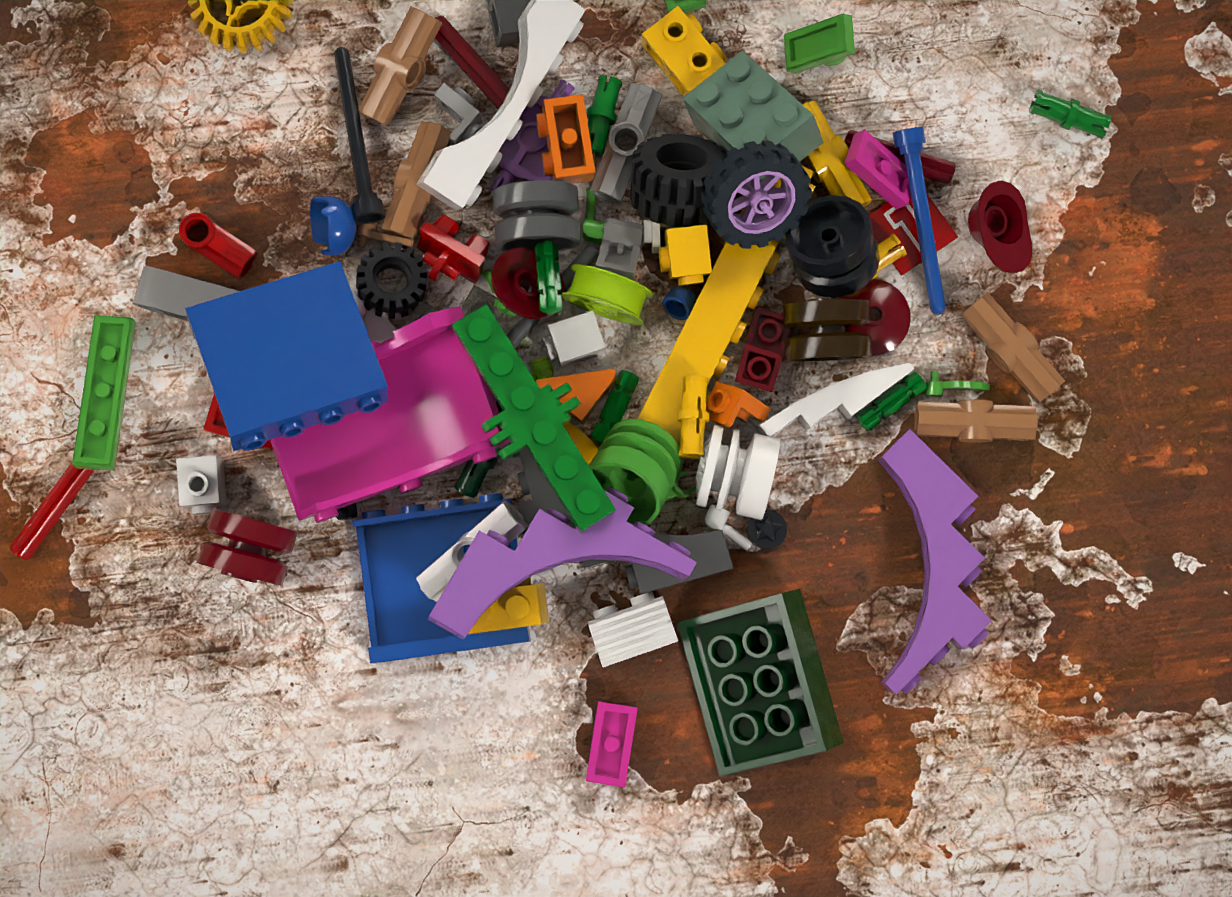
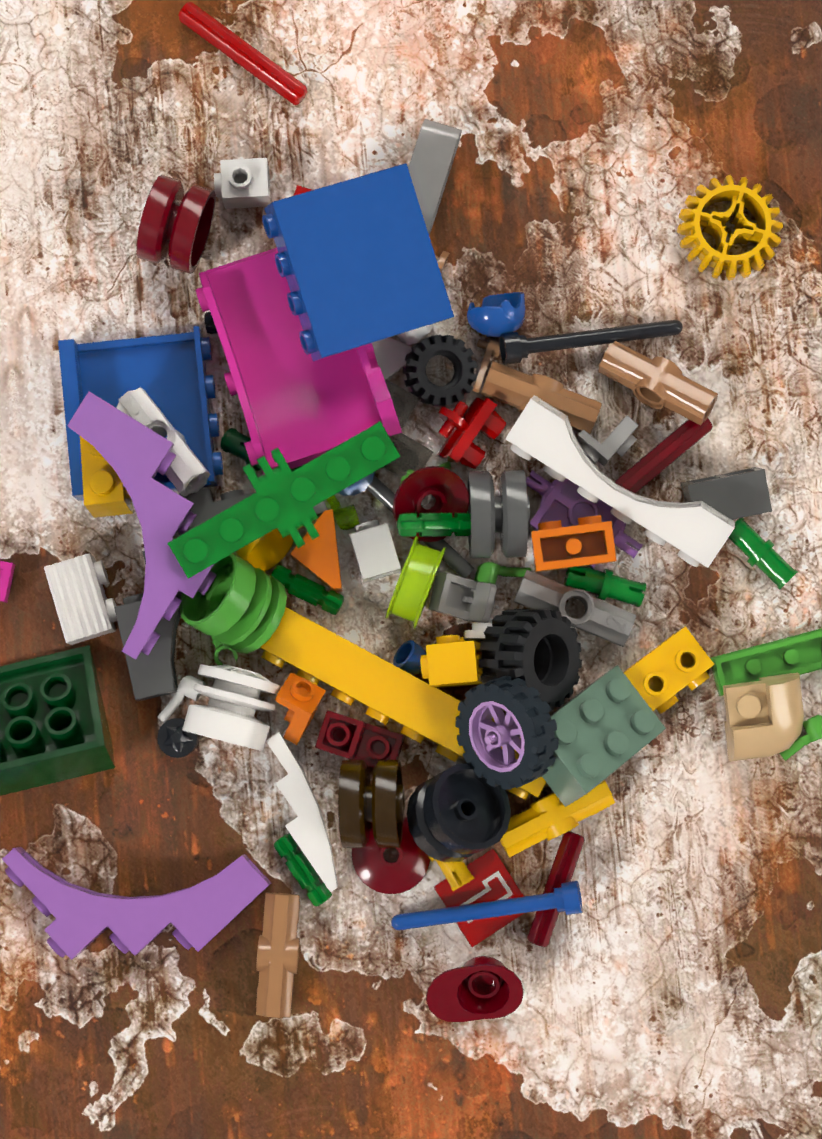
camera: 85 degrees right, 0 degrees up
bright green tile [72,315,136,471] -> none
red piece [179,213,258,280] -> none
yellow pin [677,375,710,459] -> none
bright green tile [784,13,855,74] -> none
dark pink plate [844,129,911,209] -> none
bright green piece [926,371,990,397] -> none
medium nougat piece [961,292,1065,404] -> none
green pin [1029,89,1112,139] -> none

